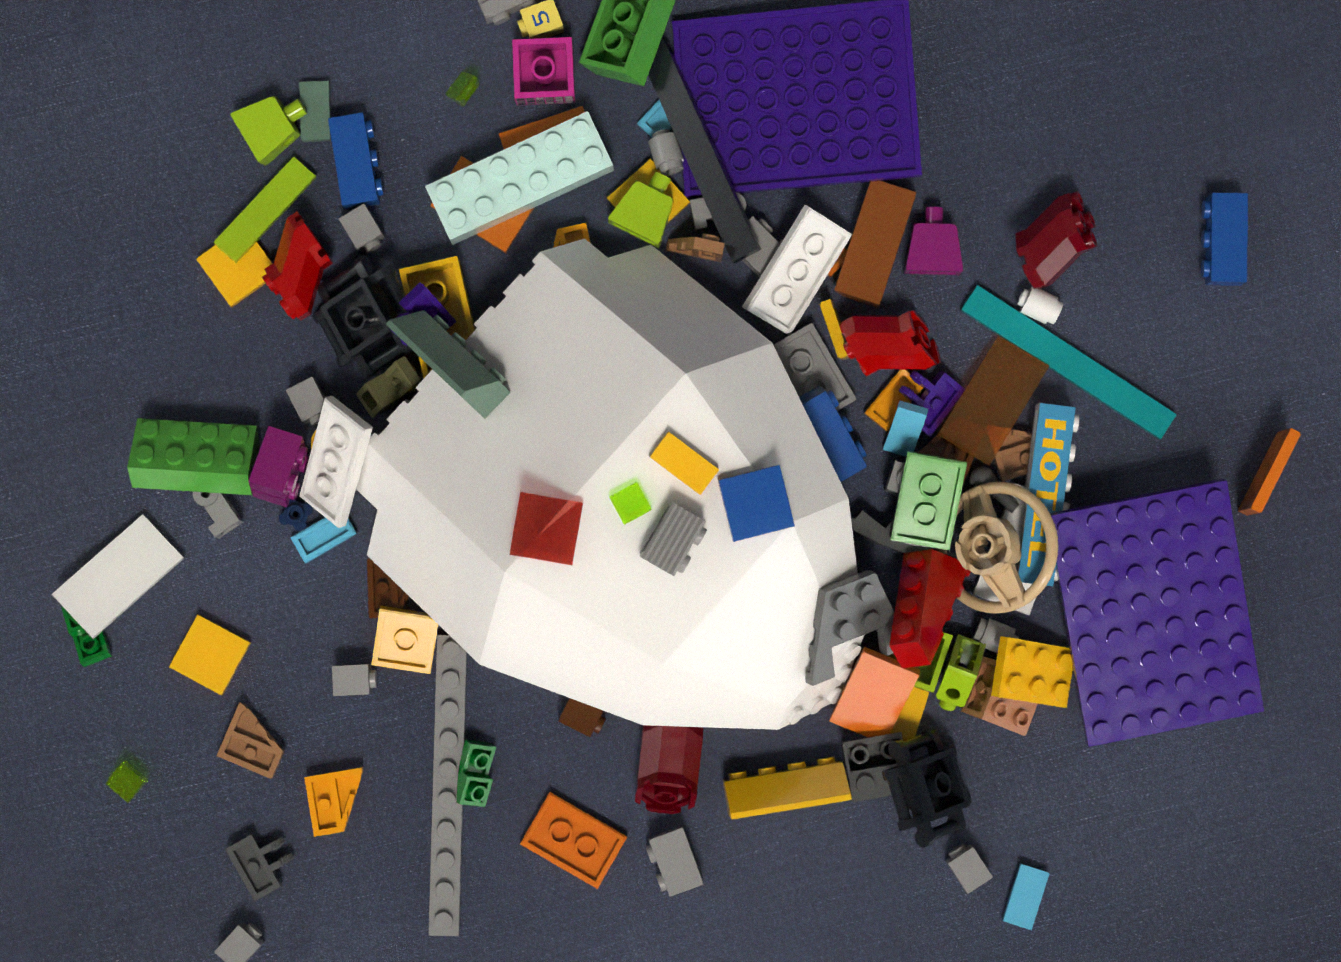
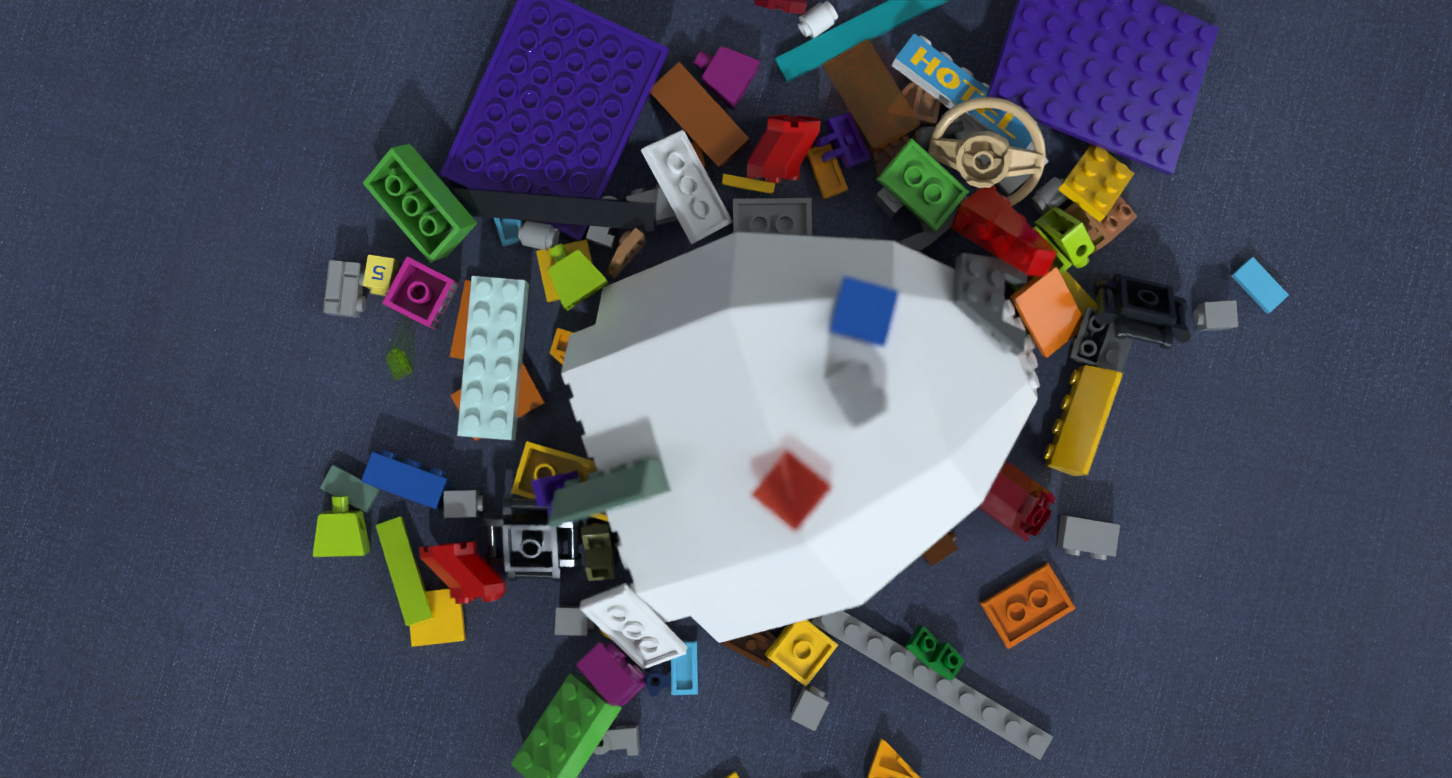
camera: 60 degrees left, 0 degrees up
clear neon green tile [609,482,652,525] -> none
yellow tile [649,432,719,495] -> none
blue brick [799,385,867,482] -> none
medium azure tile [883,400,928,457] -> none

